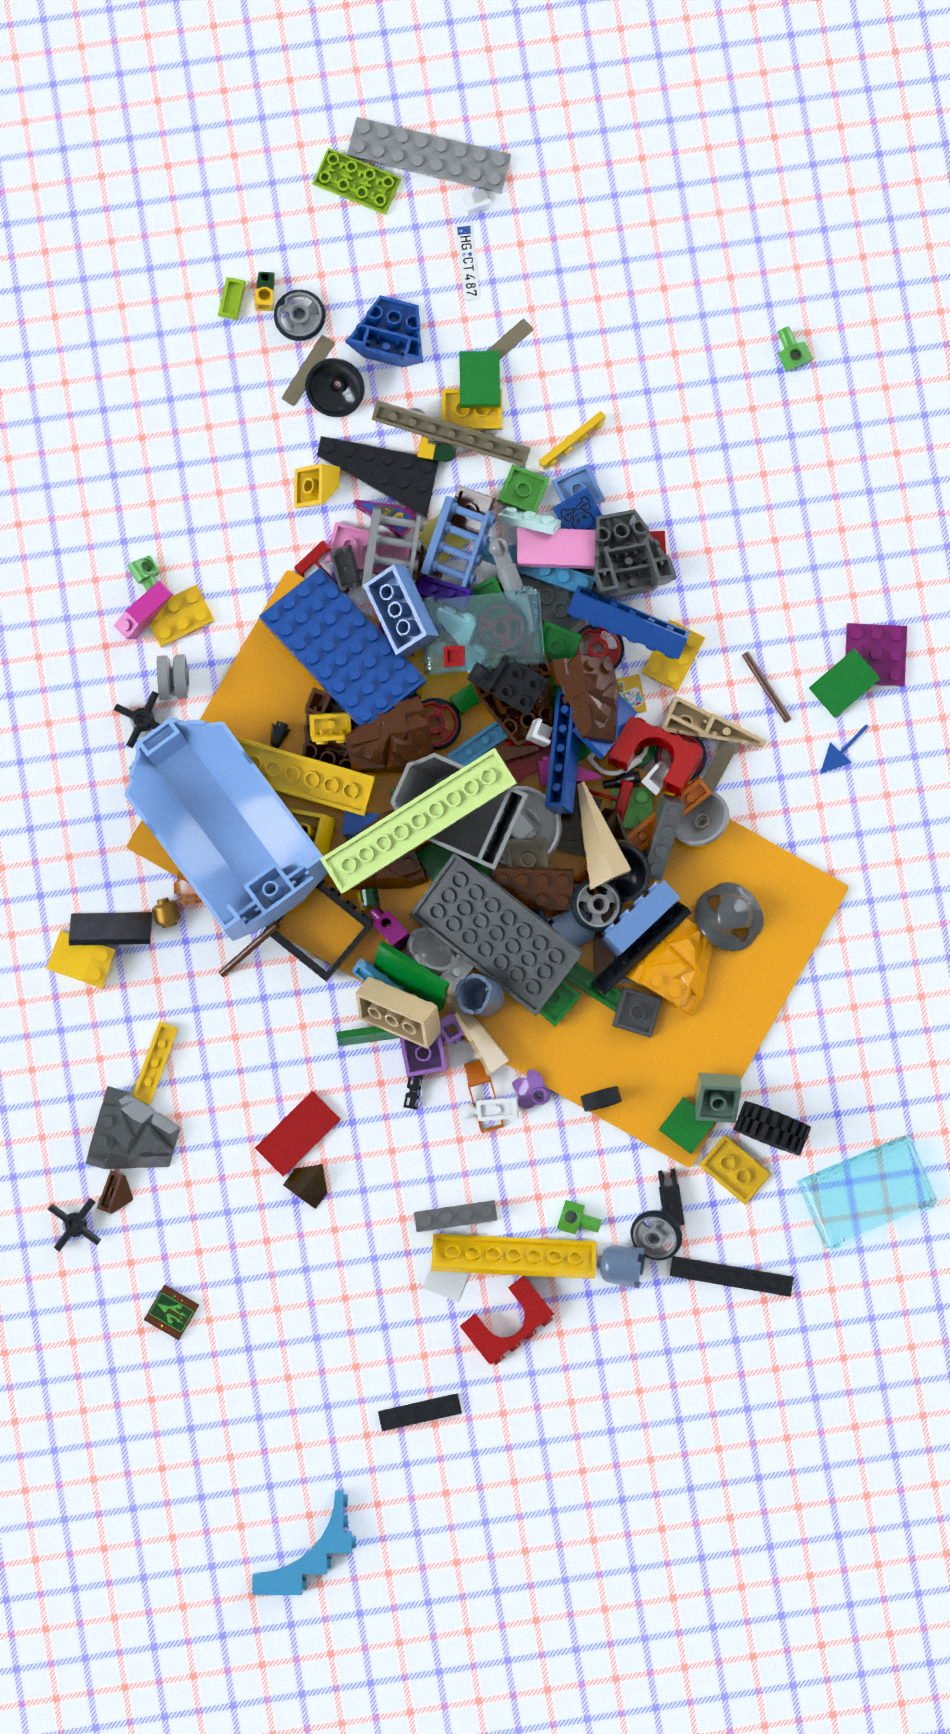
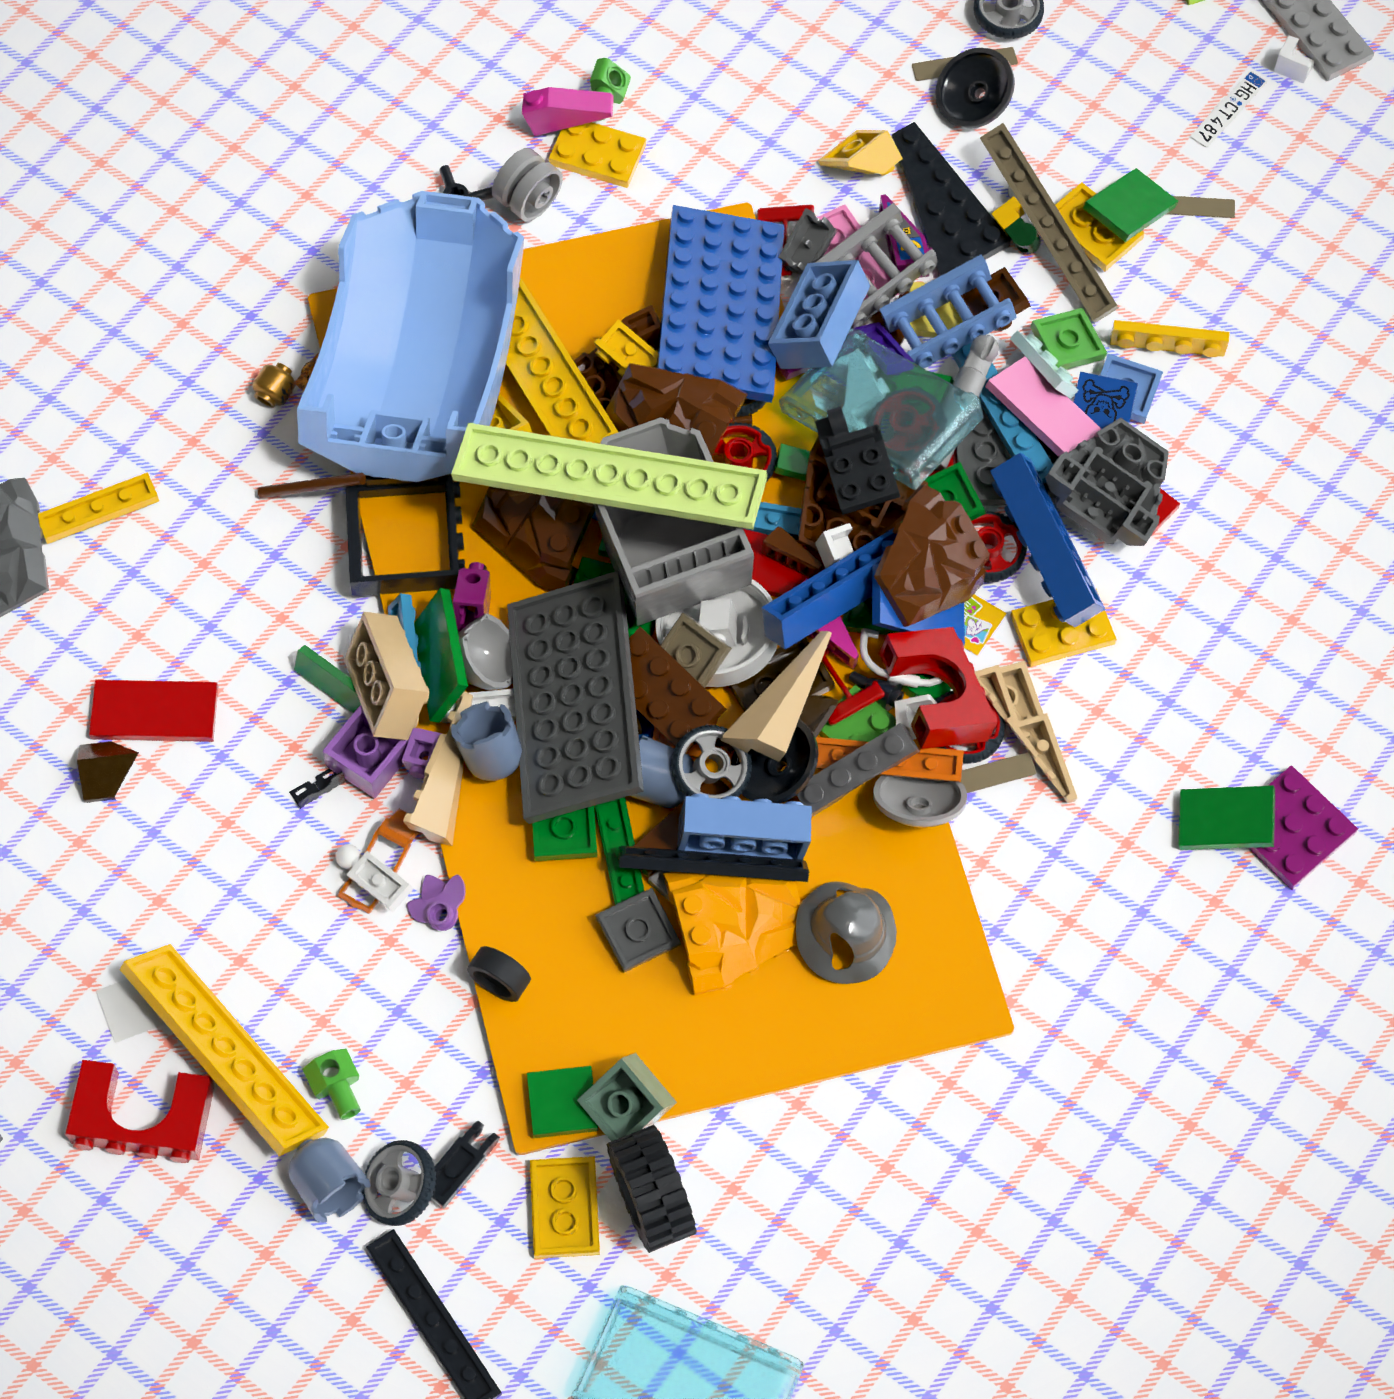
camera: 45 degrees right, 20 degrees down
yellow slope [46,931,117,989] -> none
black tile [69,912,153,946] -> none
black cone [270,721,291,748] -> none
blue wedge [345,295,423,367] -> none
dark green leg [357,887,381,911] -> none
flat silver arch [414,1200,498,1232] -> none
red plate [443,645,466,668] -> none
bar [741,651,792,723] -> none
blue piece [820,724,869,774] -> none

